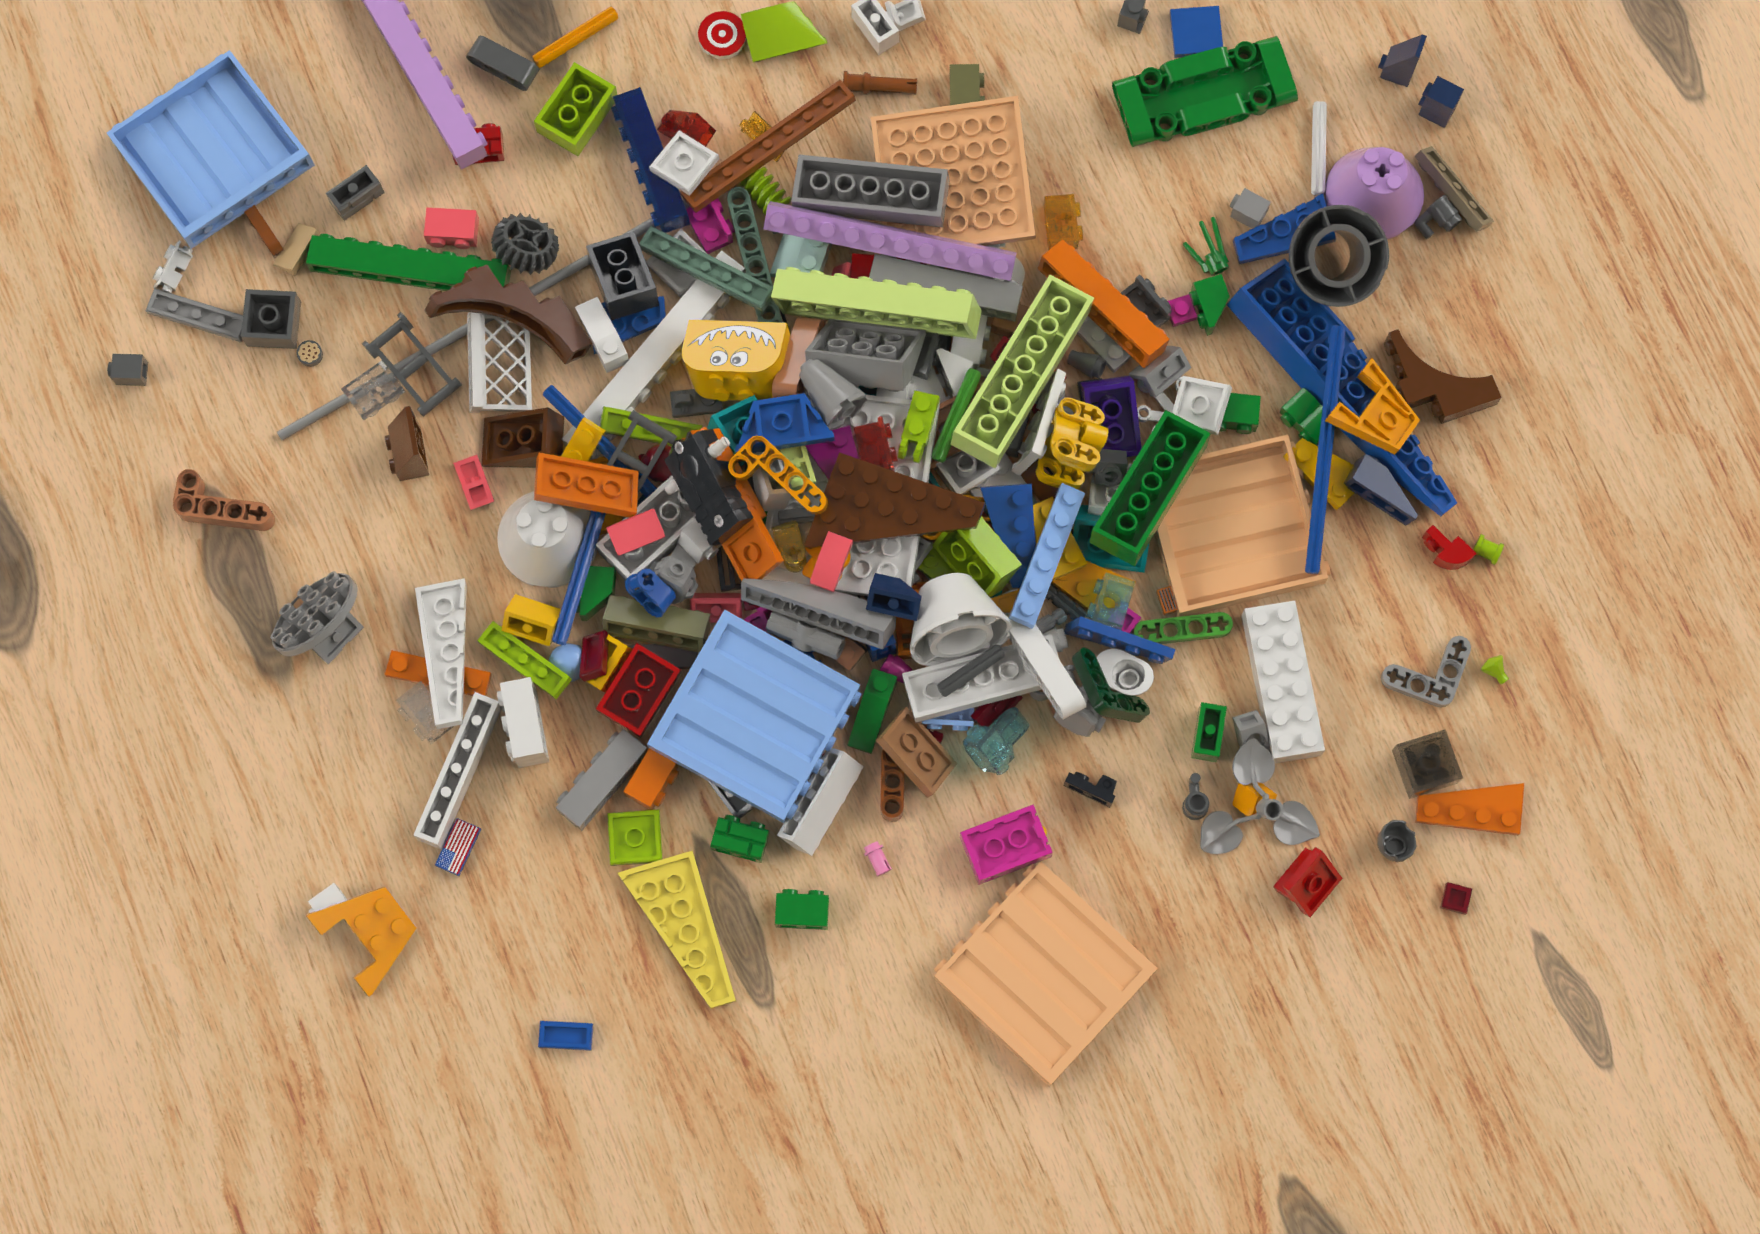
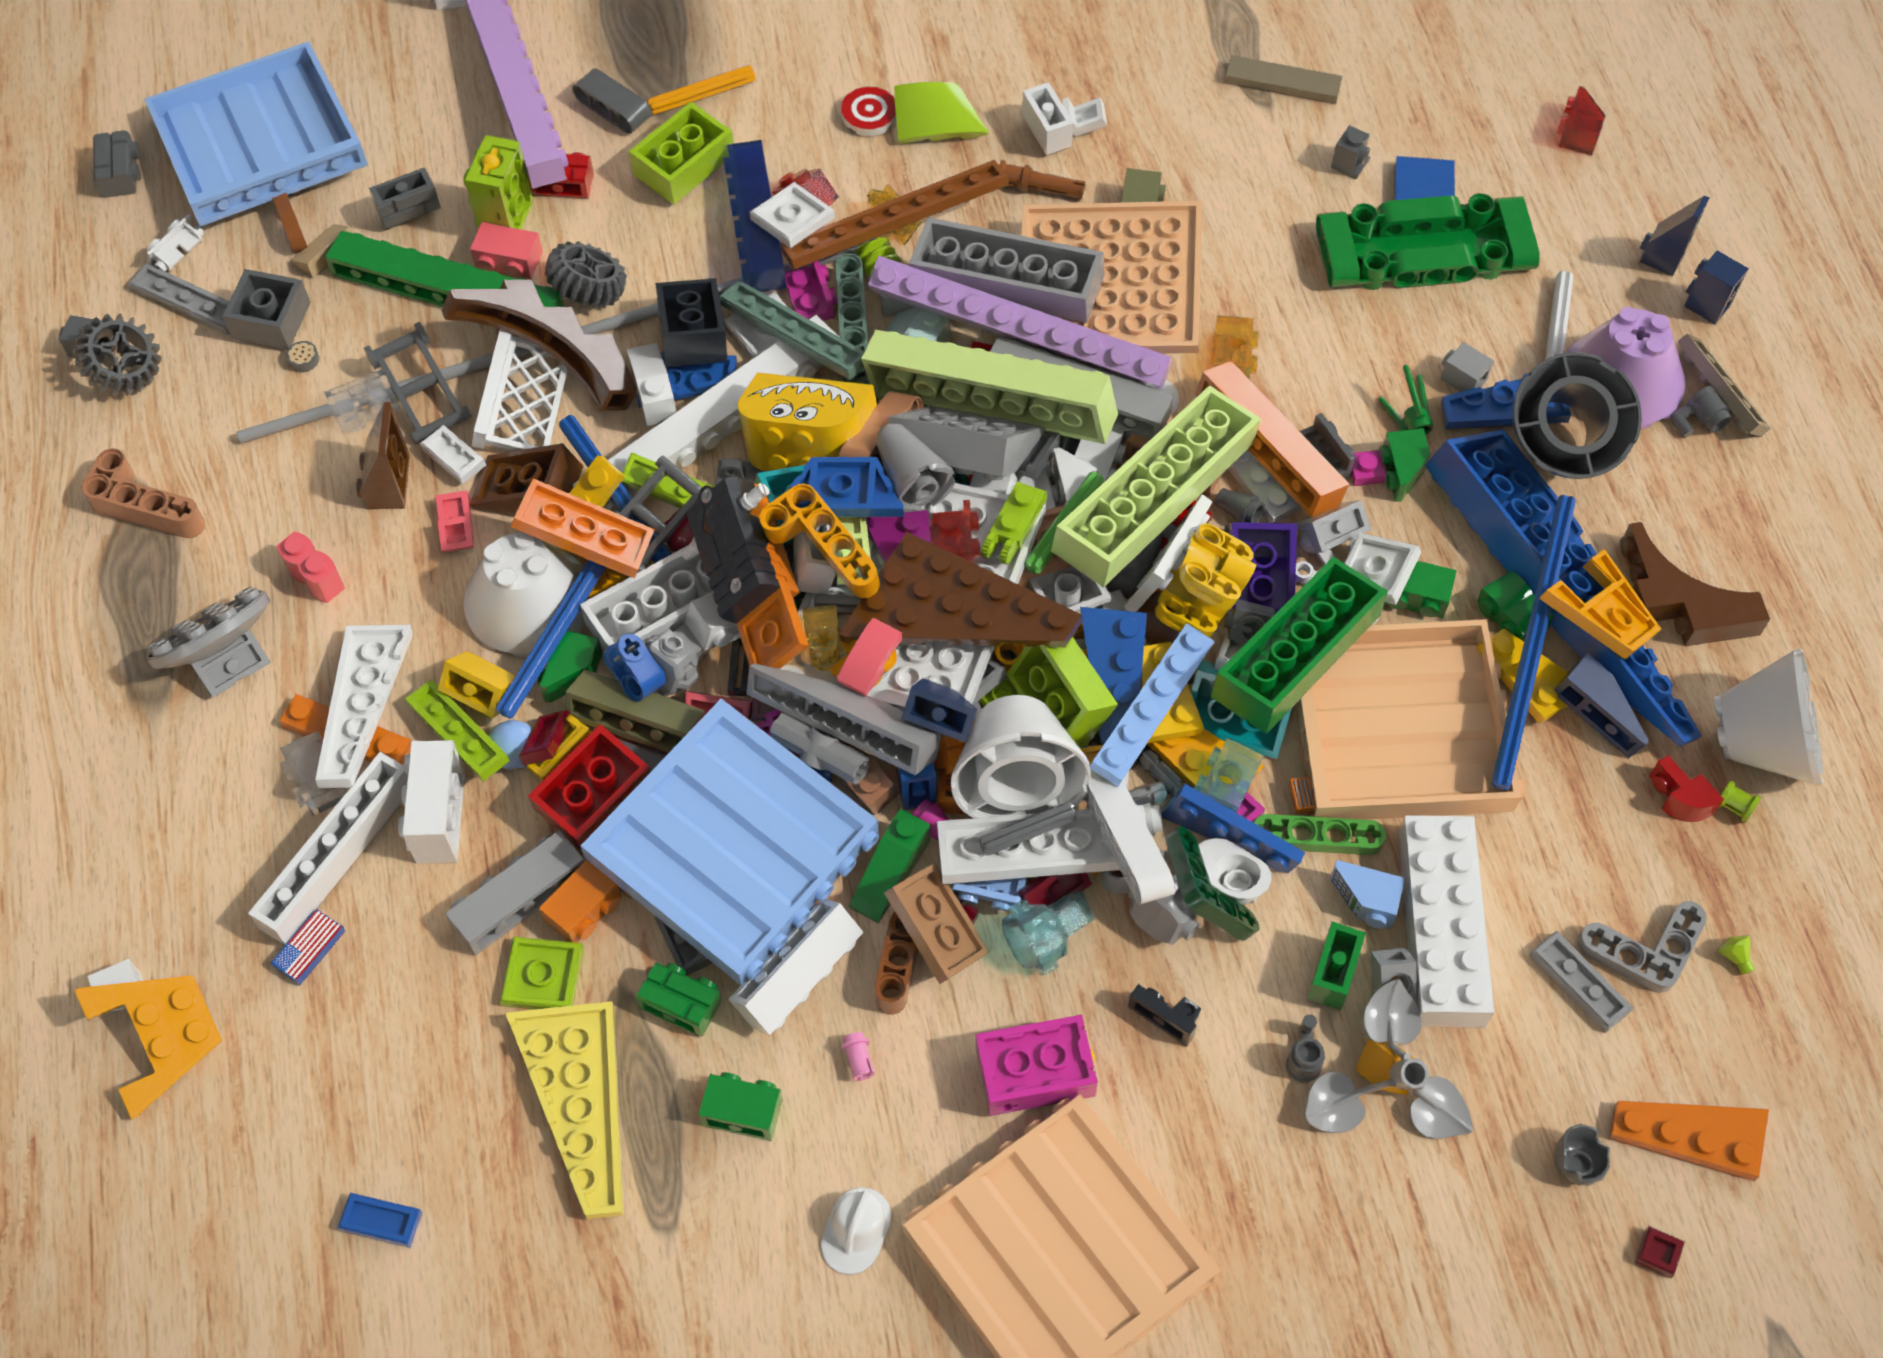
camera: 10 degrees right, 15 degrees down
coral slope [606,508,665,556] -> none
red bracket [1273,847,1343,918] -> none
clear smoke brick [1392,729,1463,799] -> none
none -> dark grey gear [73,313,161,396]
none -> dark grey brick [93,130,141,198]
none -> coral brick [276,531,345,603]
none -> white plate [420,425,486,484]
none -> lime piece [463,135,534,229]
none -> white piece [821,1187,891,1275]
none -> light blue slope [1330,860,1405,928]
none -> light grey tile [1530,930,1633,1033]
none -> white cone [1714,649,1823,785]

